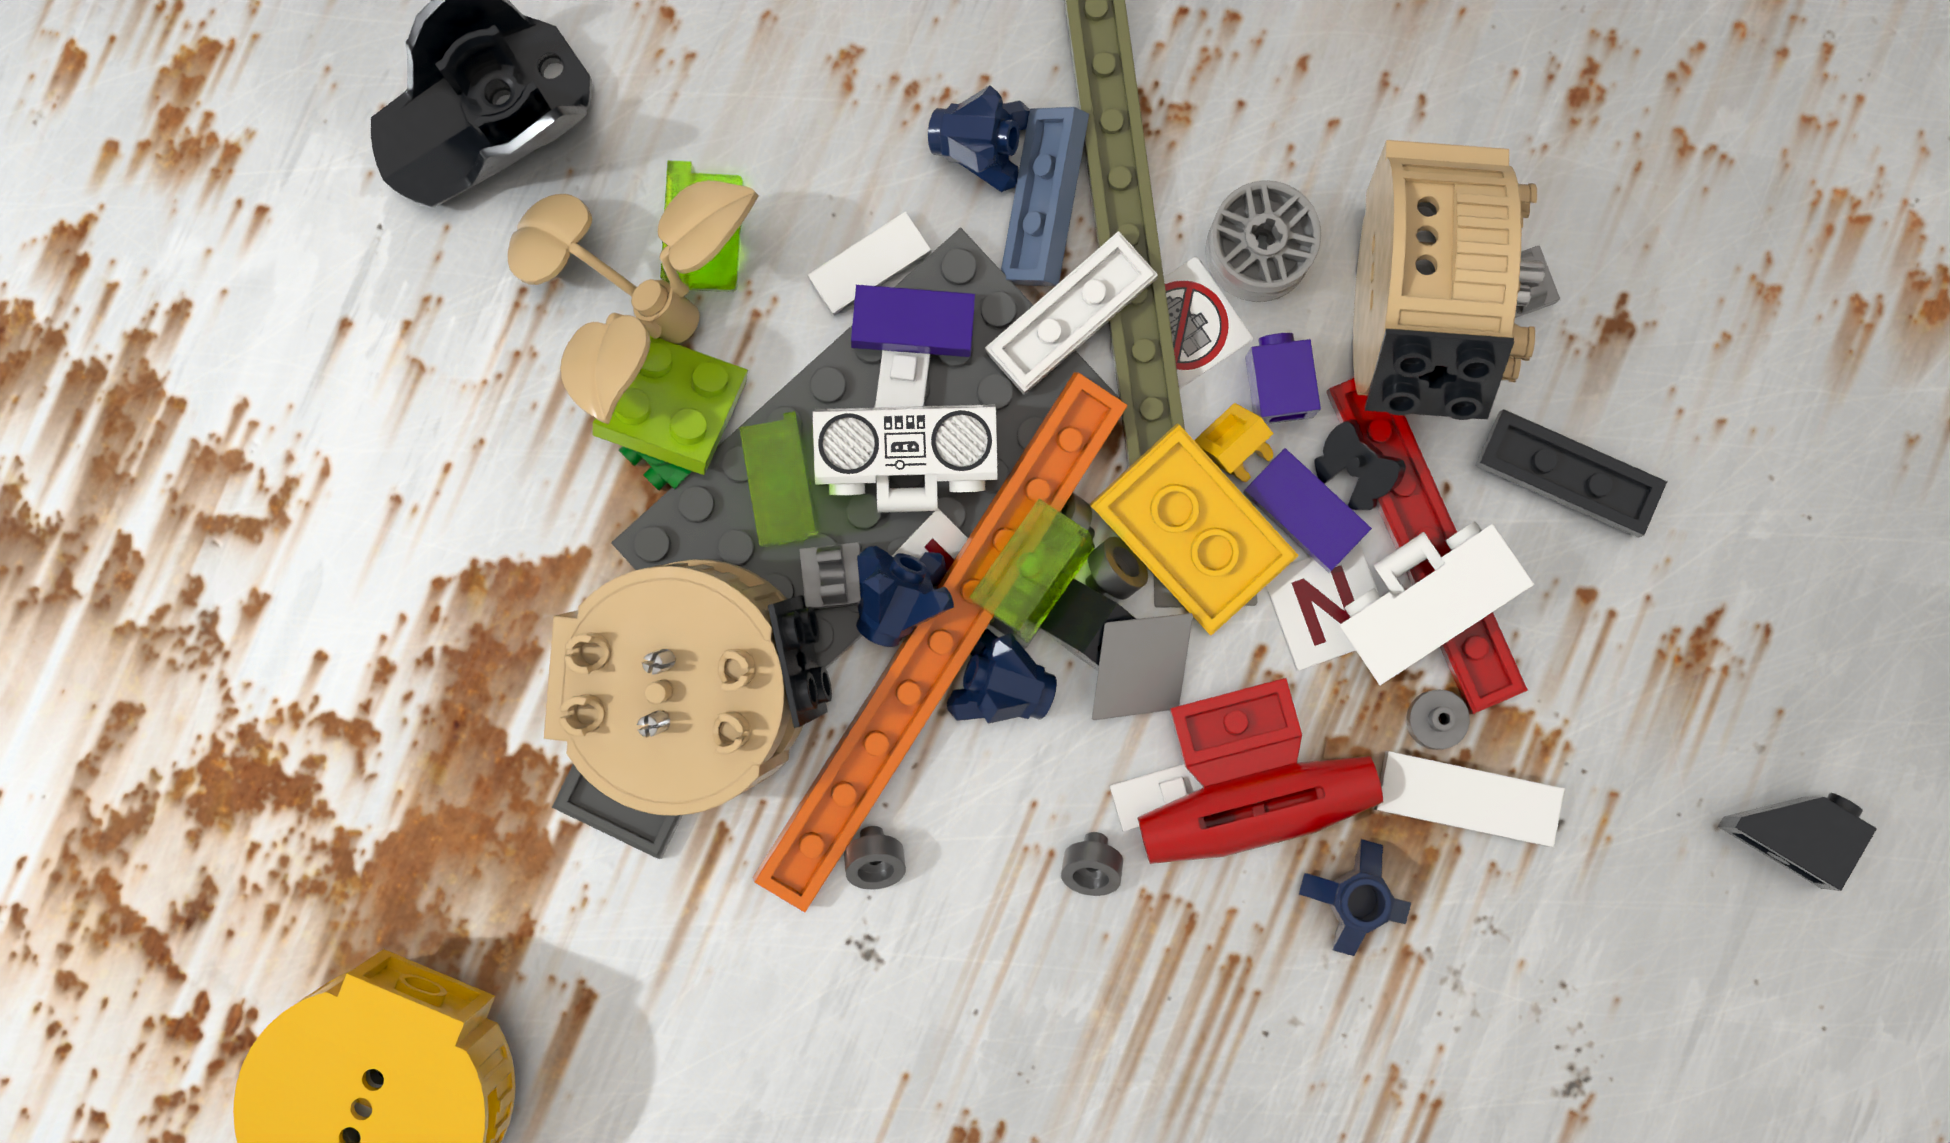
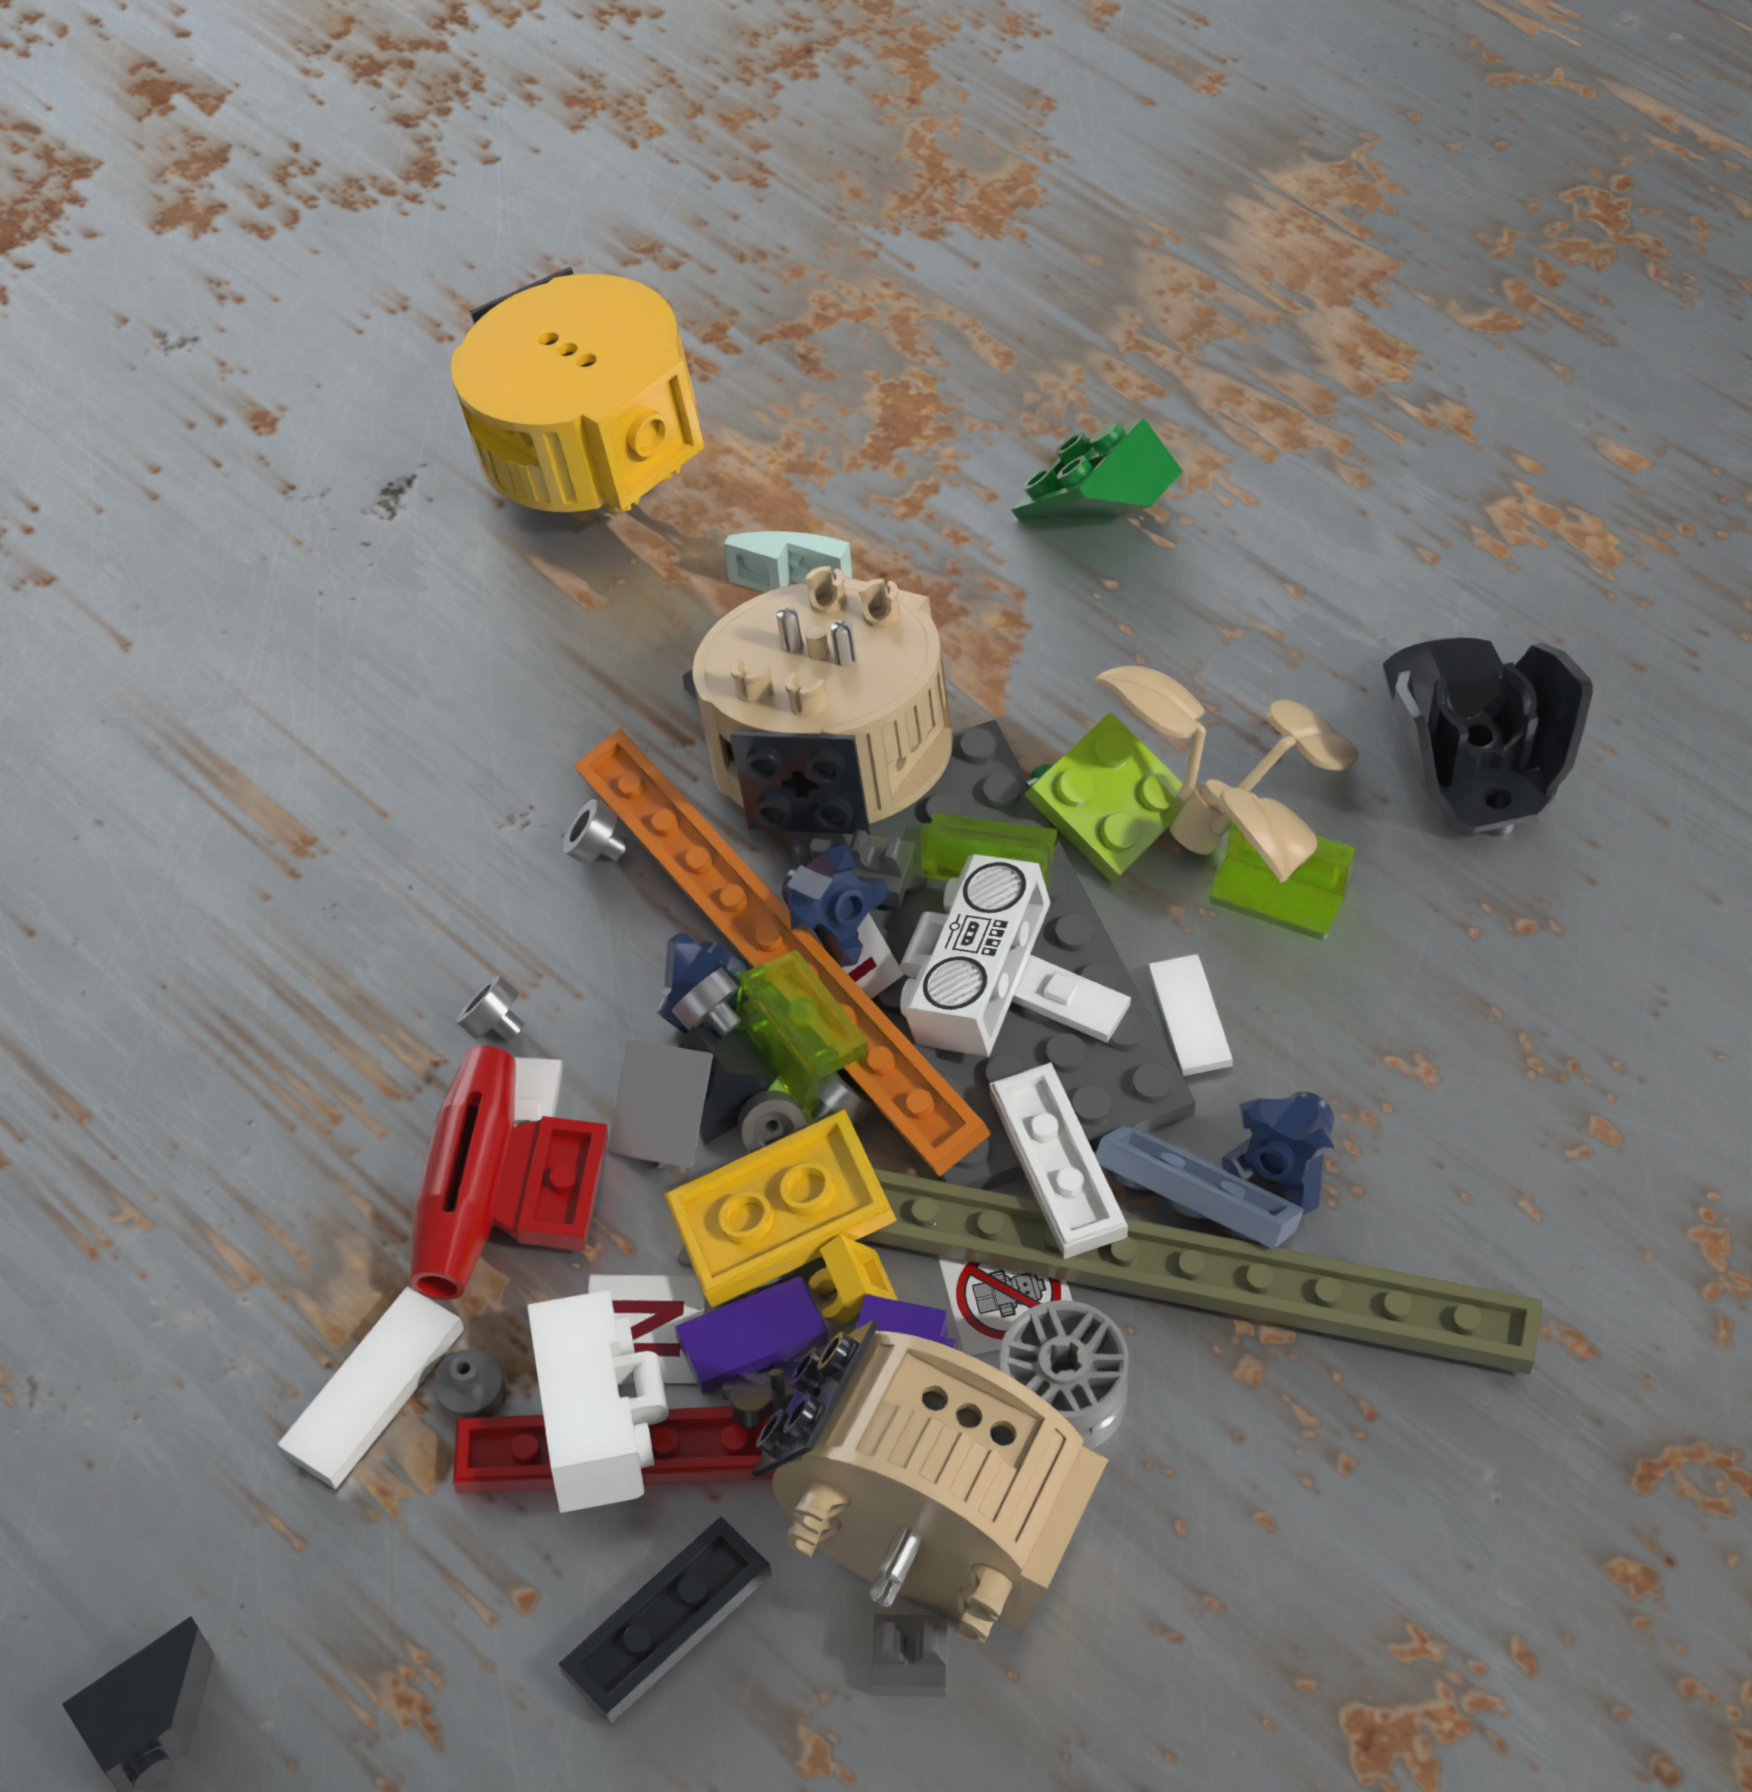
camera: 115 degrees right, 30 degrees down
dark purple tile [851,284,975,357] -> none
dark blue rock [1299,839,1411,956] -> none
none -> flat silver tile [672,968,741,1038]
none -> light aqua slope [724,531,852,593]
none -> green slope [1011,417,1183,519]

